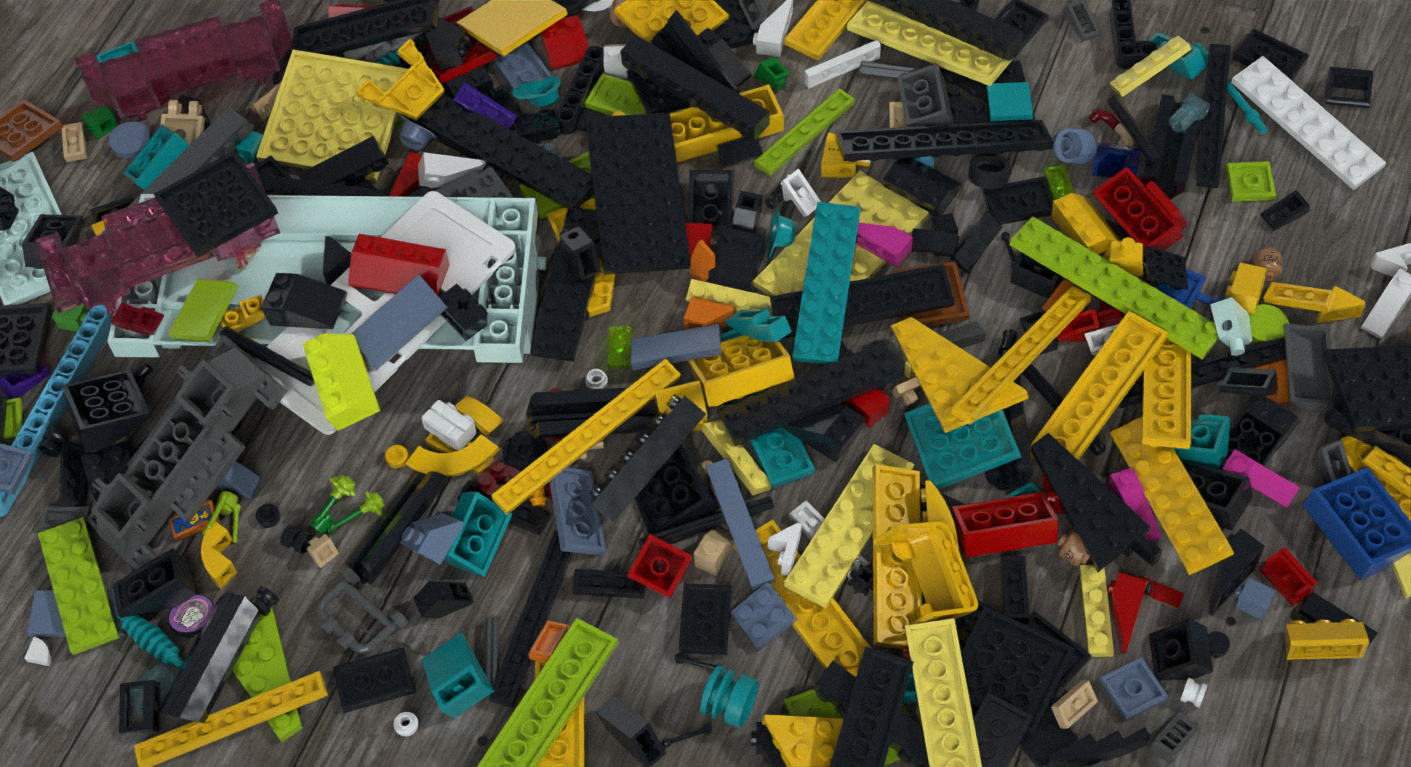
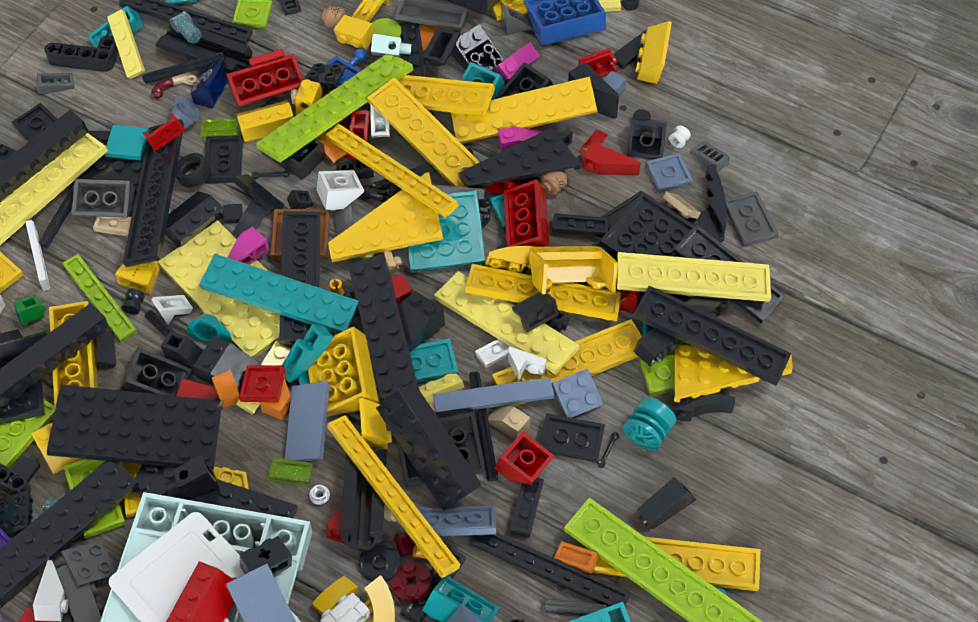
camera: 85 degrees left, 0 degrees up
black hinge [662,724,712,748] -> none
light yellow plate [1079,565,1114,657] -> none
none -> black wheel [121,289,145,315]
none -> red hinge [143,113,185,151]
none -> red tile [239,365,286,402]
none -> black slope [287,190,313,209]
none -> white slope [317,170,364,211]
none -> light orange pin [329,279,345,295]
none -> black panel [512,292,559,333]

